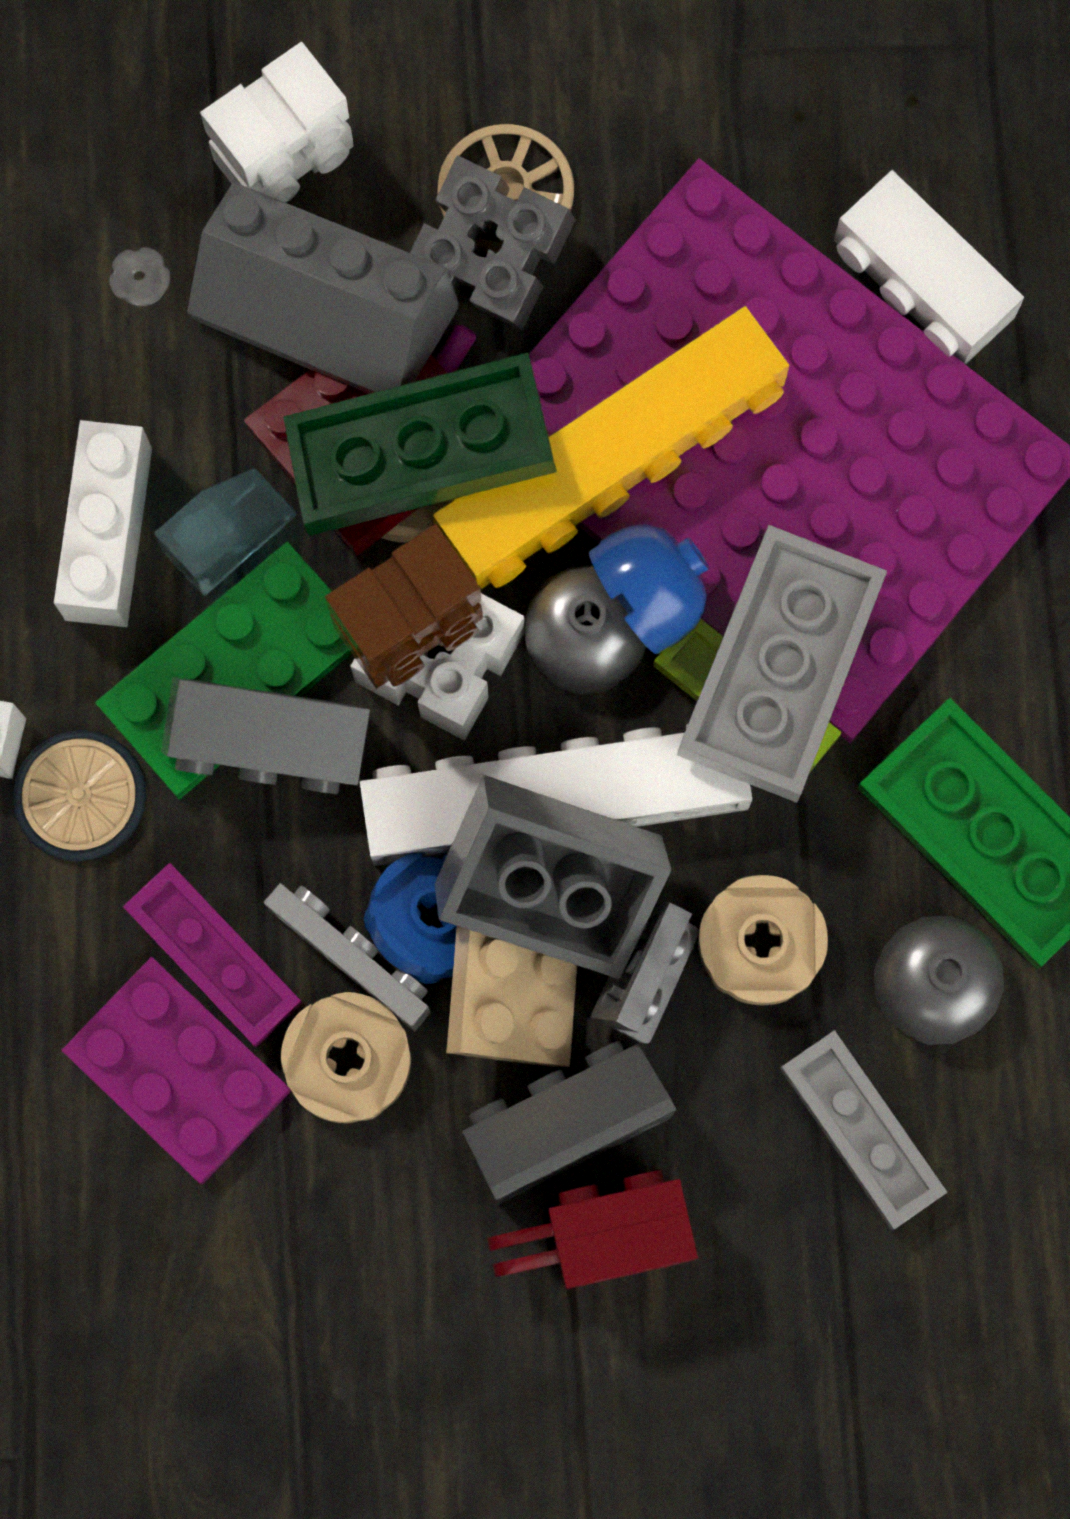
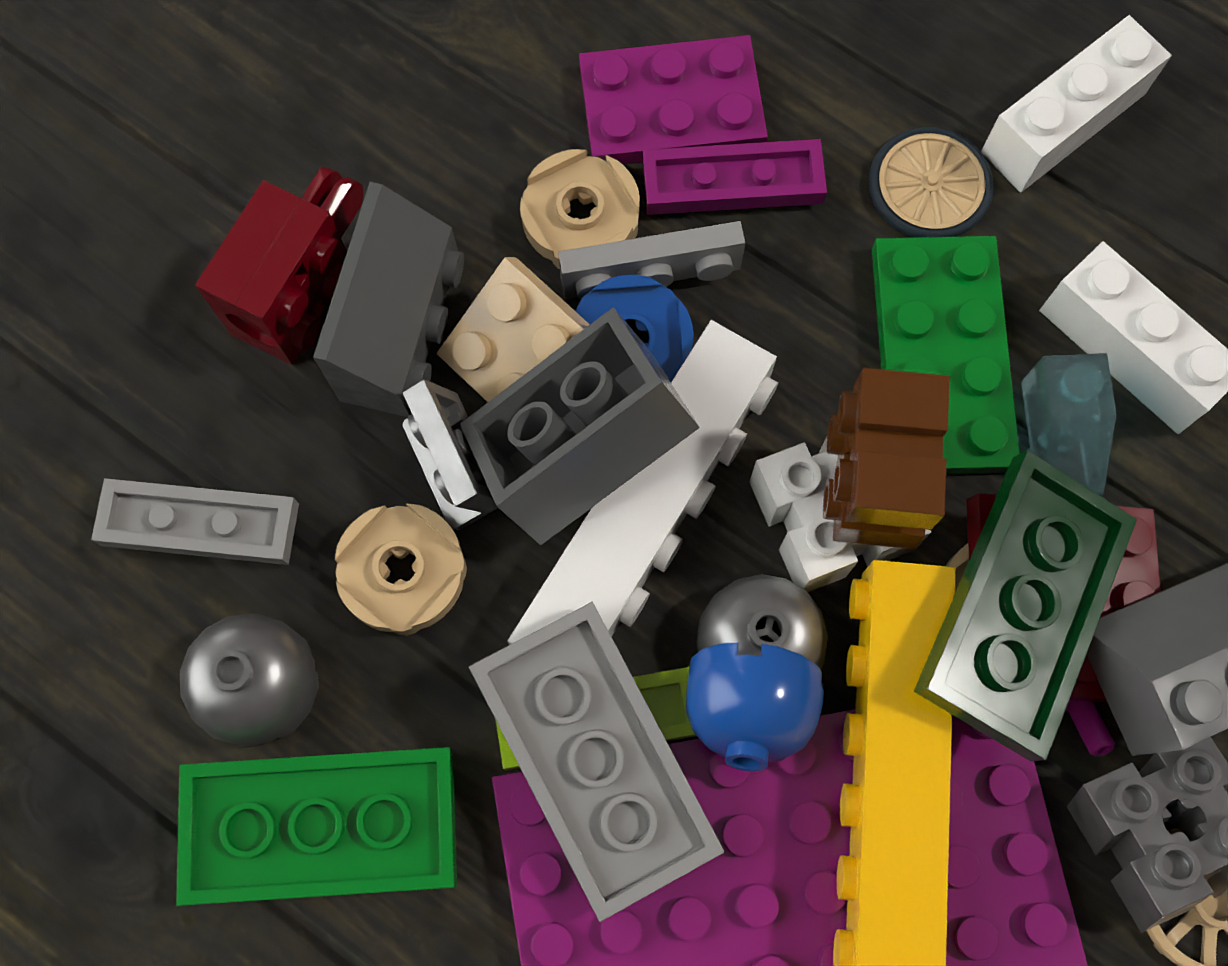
camera: 130 degrees right, 5 degrees down
dark grey brick [161,677,370,794] -> none

